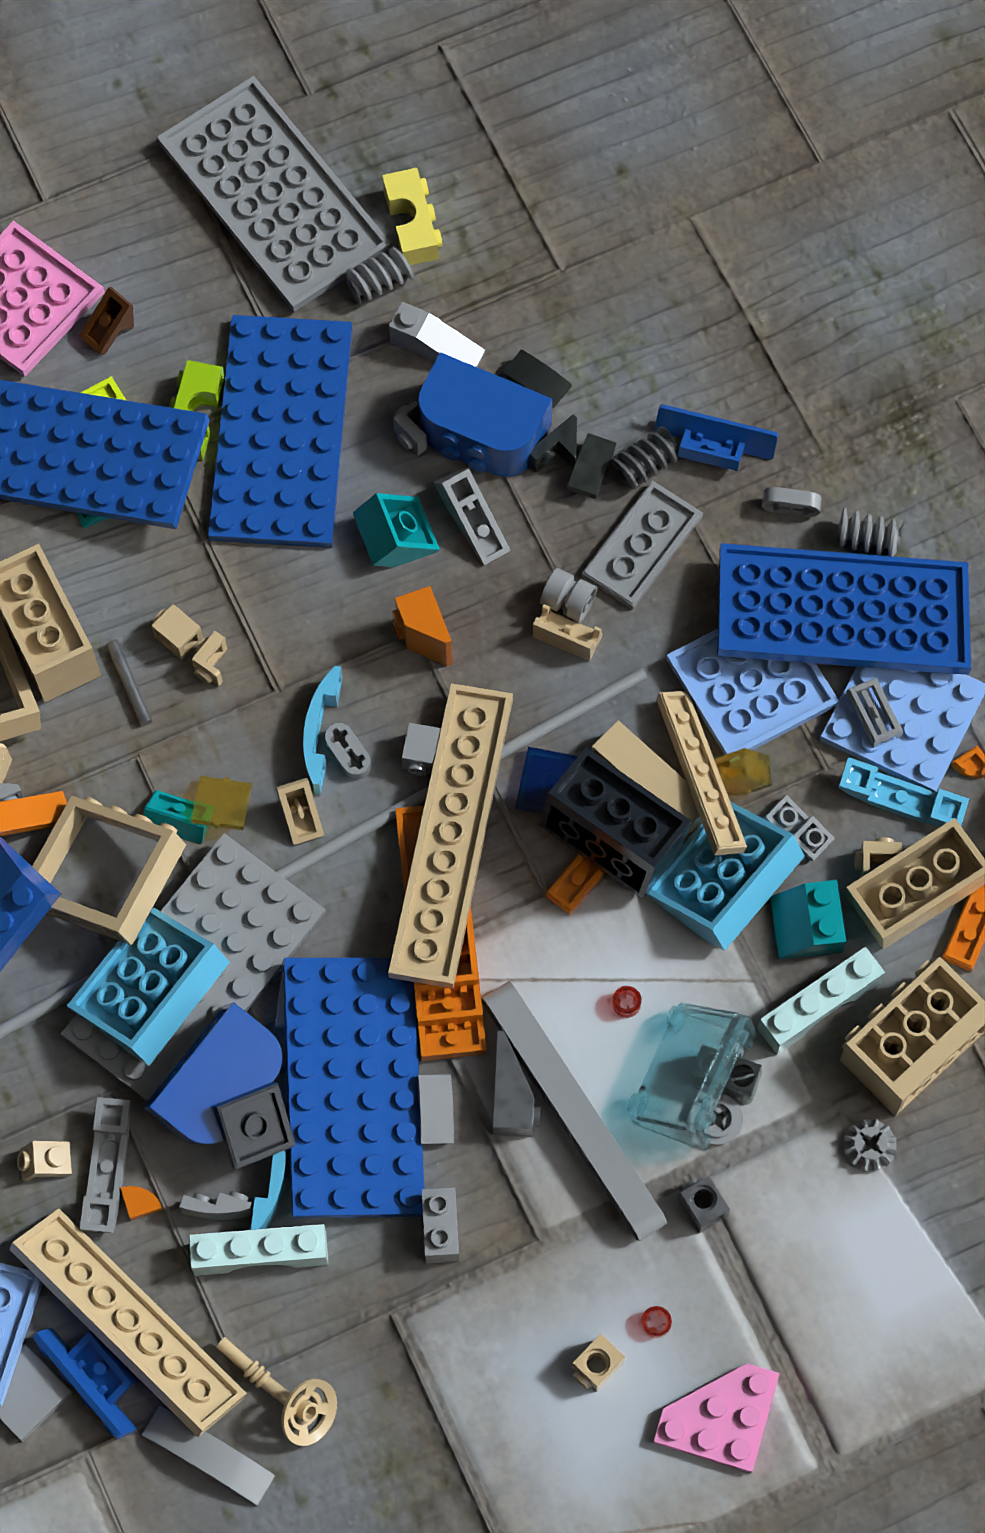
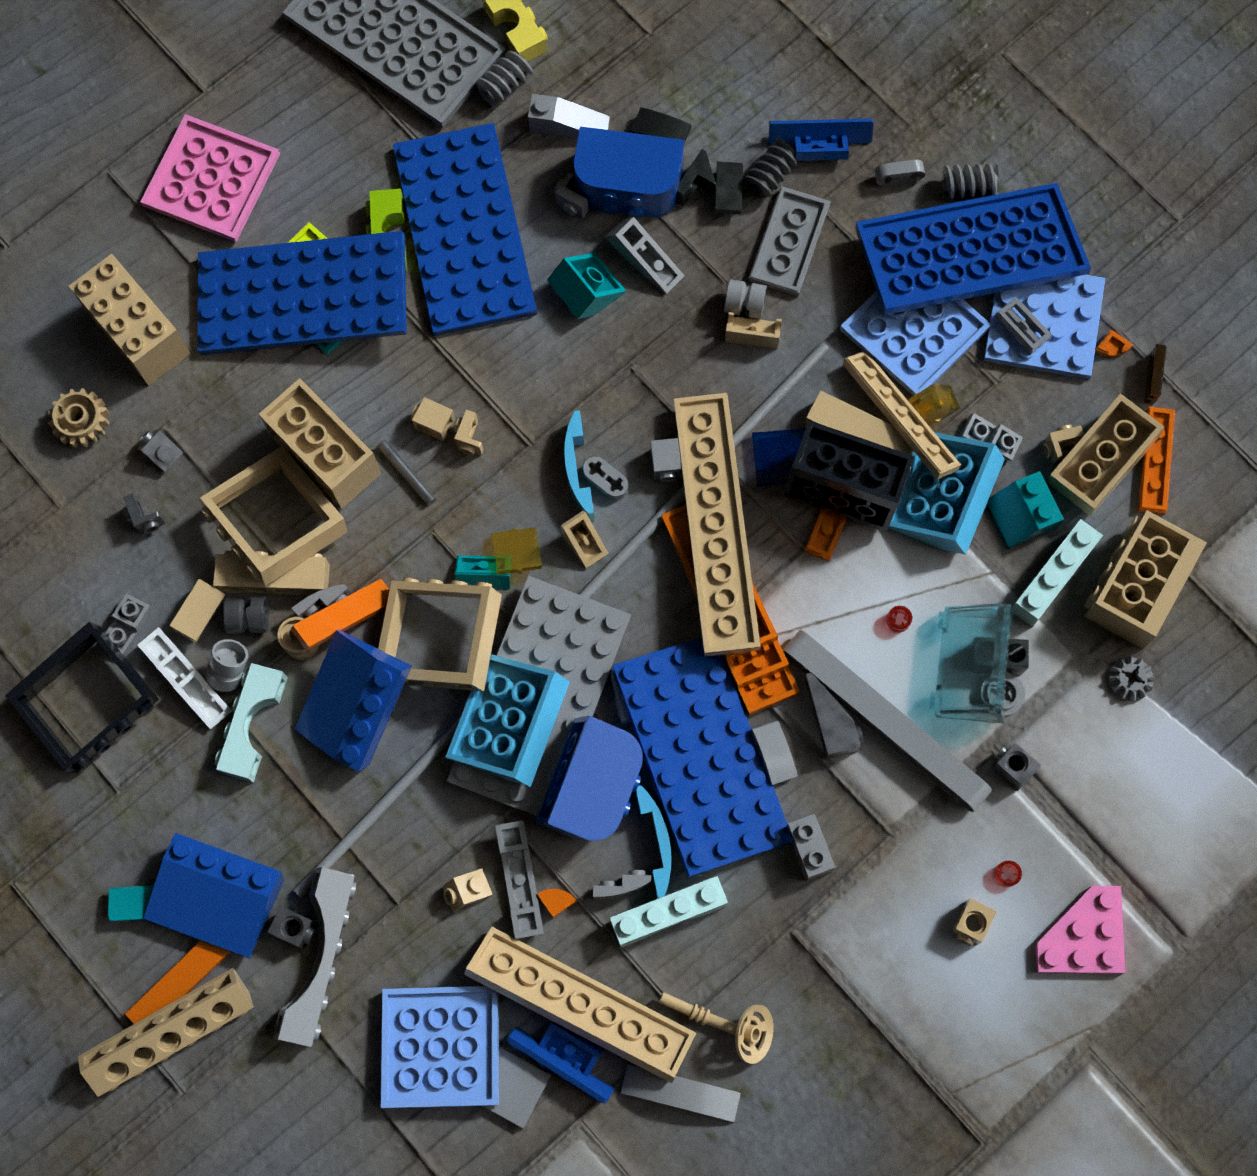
camera: 15 degrees left, 5 degrees up
reddish brown slope [79,287,134,354] -> none
black tile [213,1082,296,1169] -> none
orange slope [391,586,453,666] -> none
medium azure slope [838,757,969,826] -> none

